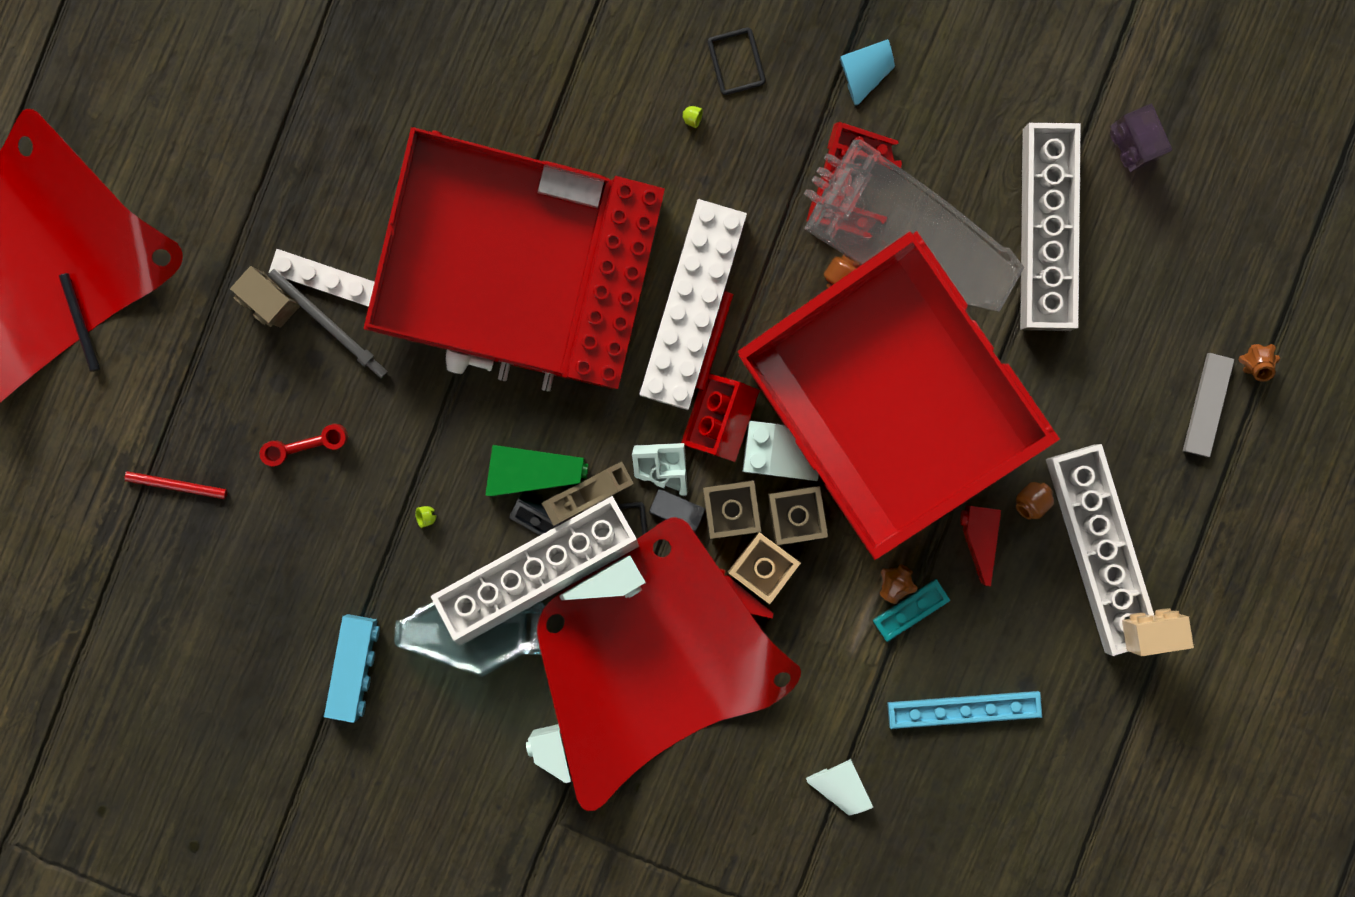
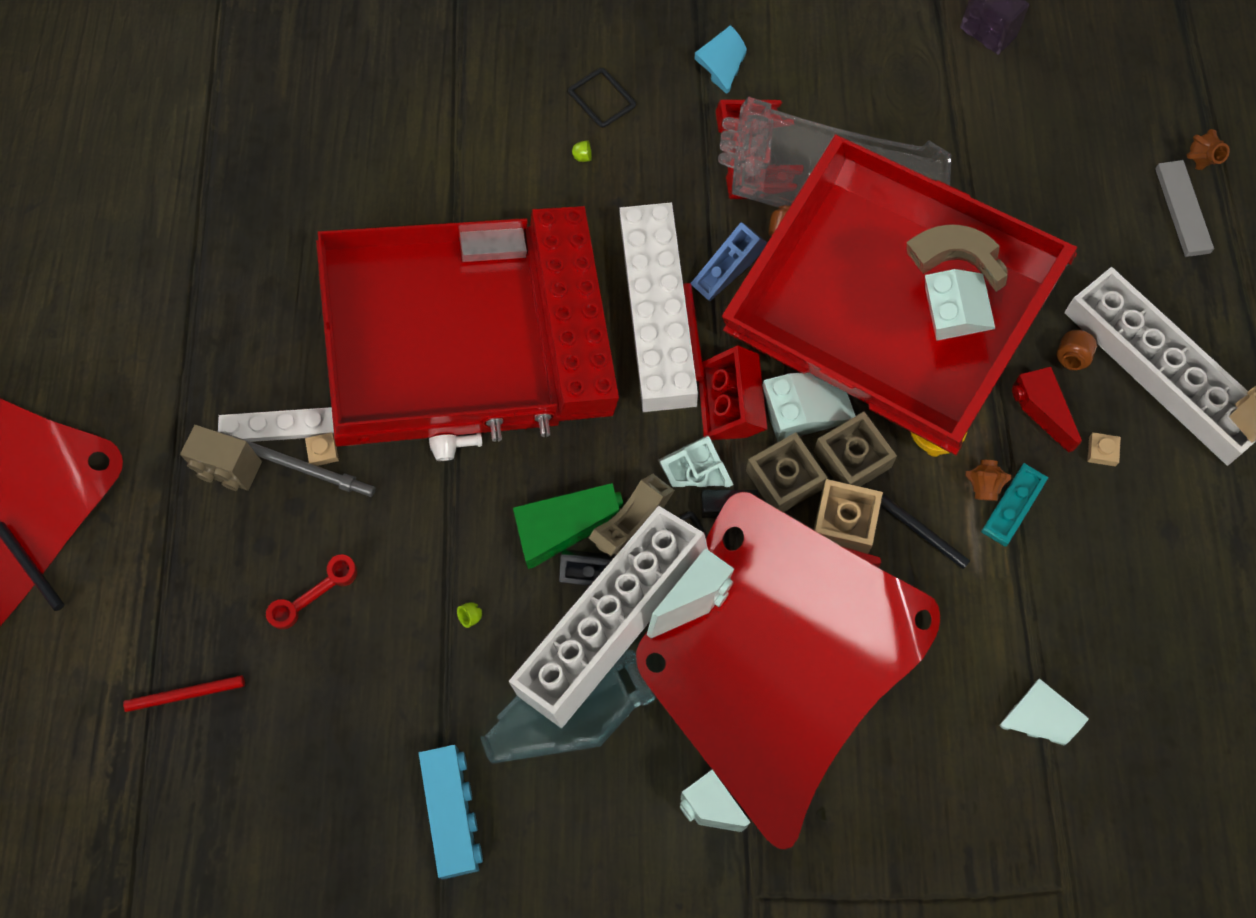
camera: 20 degrees left, 20 degrees down
medium azure tile [887,691,1042,729] -> none
white brick [1020,123,1080,331] -> none
none -> tan plate [305,432,339,466]
none -> medium blue slope [690,222,768,301]
none -> black bar [878,490,970,569]
none -> dark tan arch [907,225,1008,292]
none -> light aqua slope [925,269,995,341]
none -> tan plate [1087,432,1121,467]

